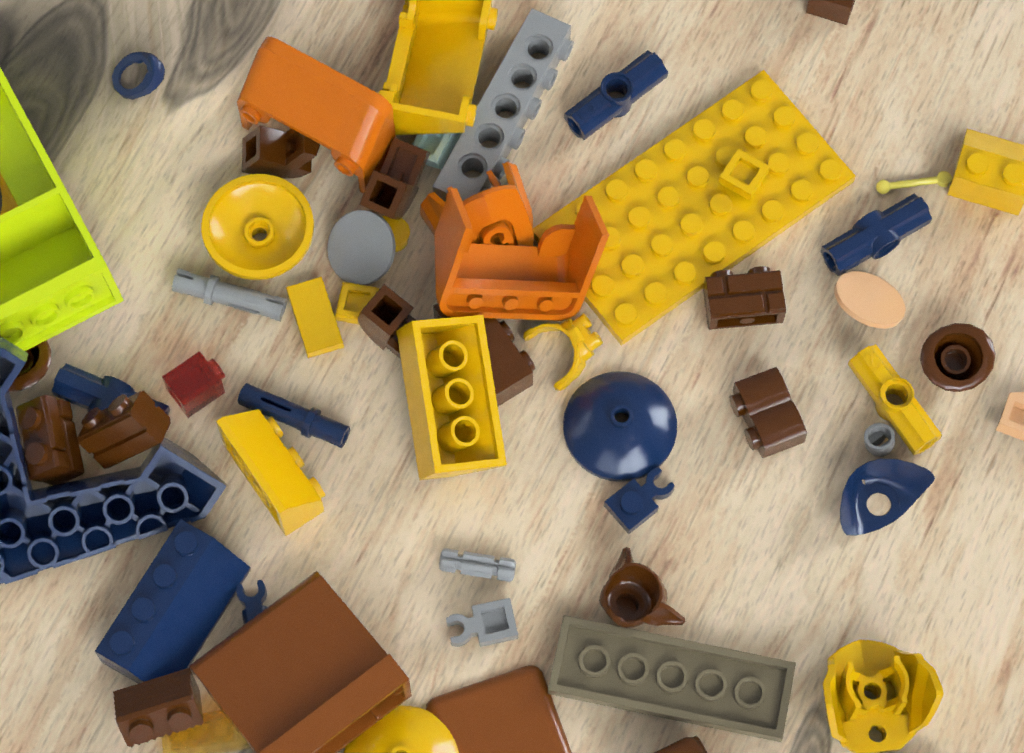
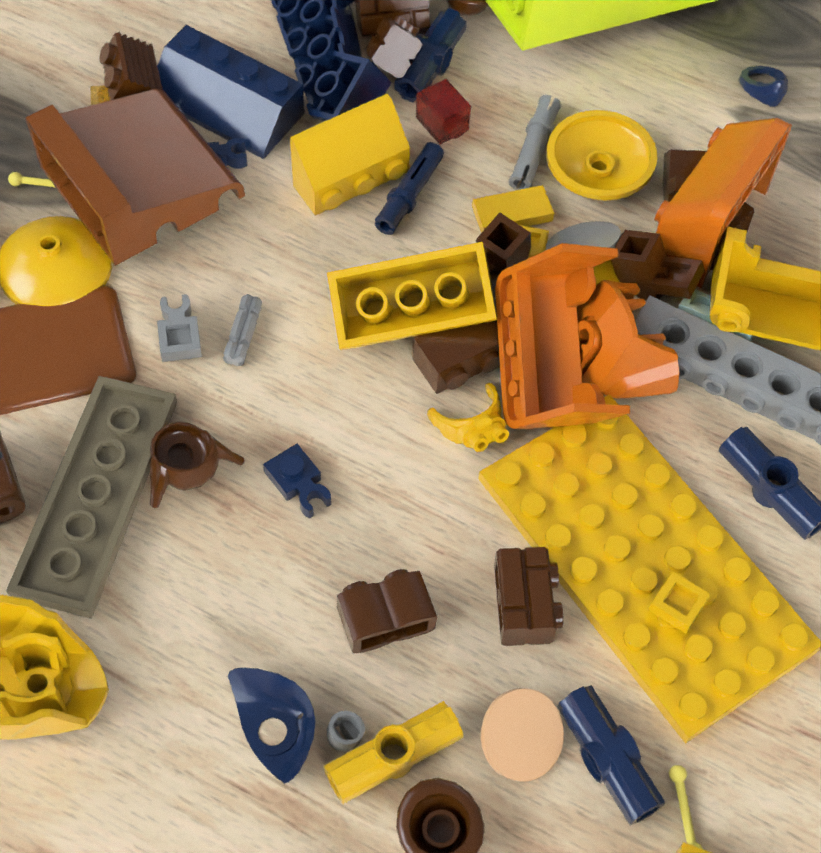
camera: 90 degrees right, 10 degrees down
dark blue dish [563,371,677,482] -> none

